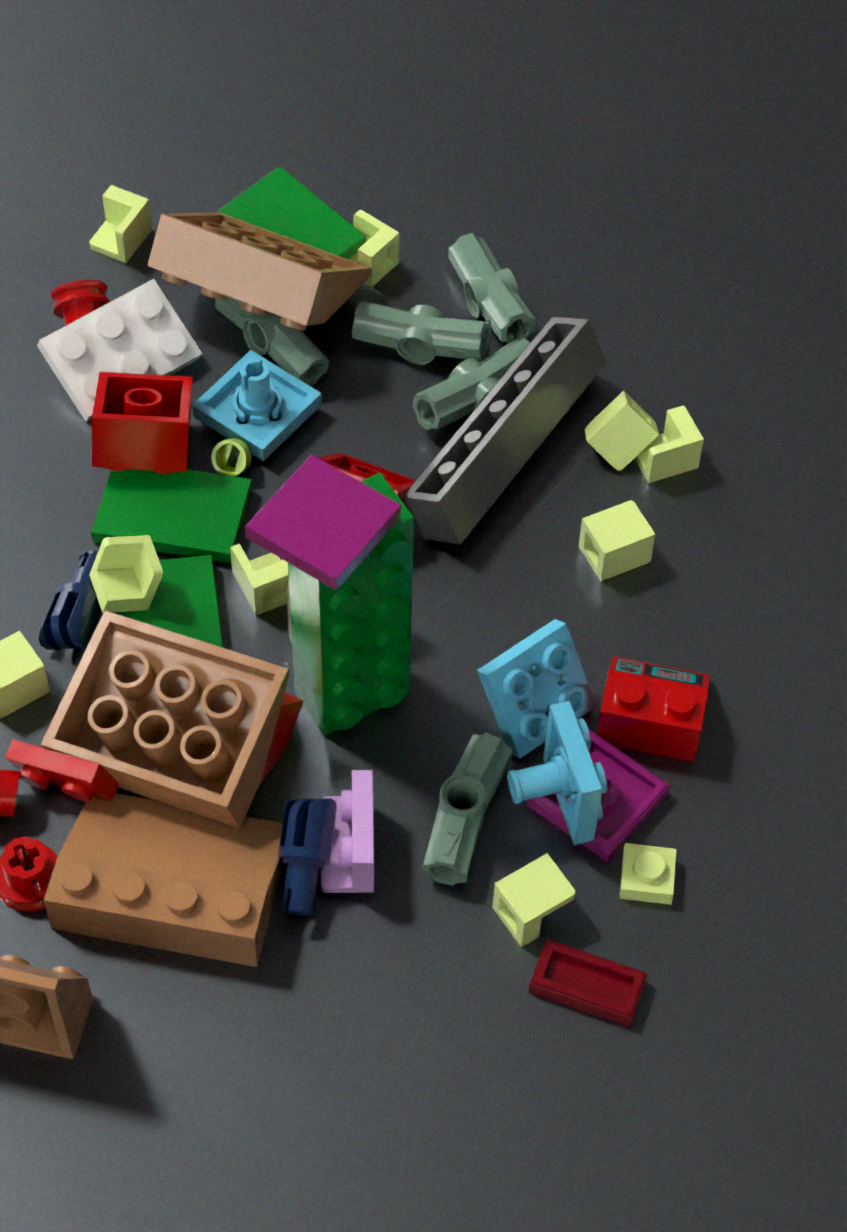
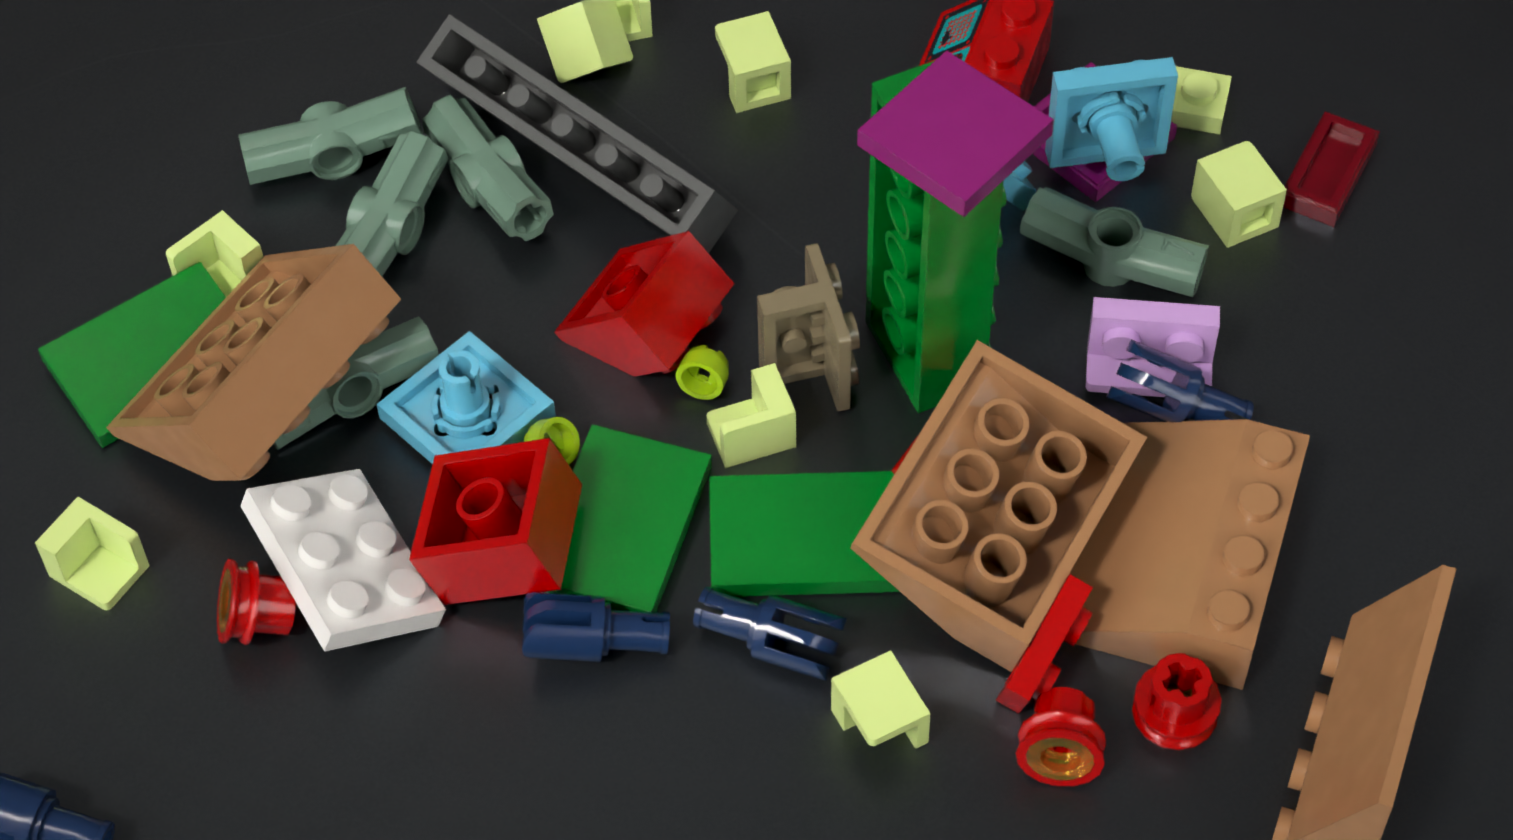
camera: 80 degrees left, 0 degrees up
yellowish green panel [89,535,163,613] -> none
none -> dark blue arm [522,592,670,662]

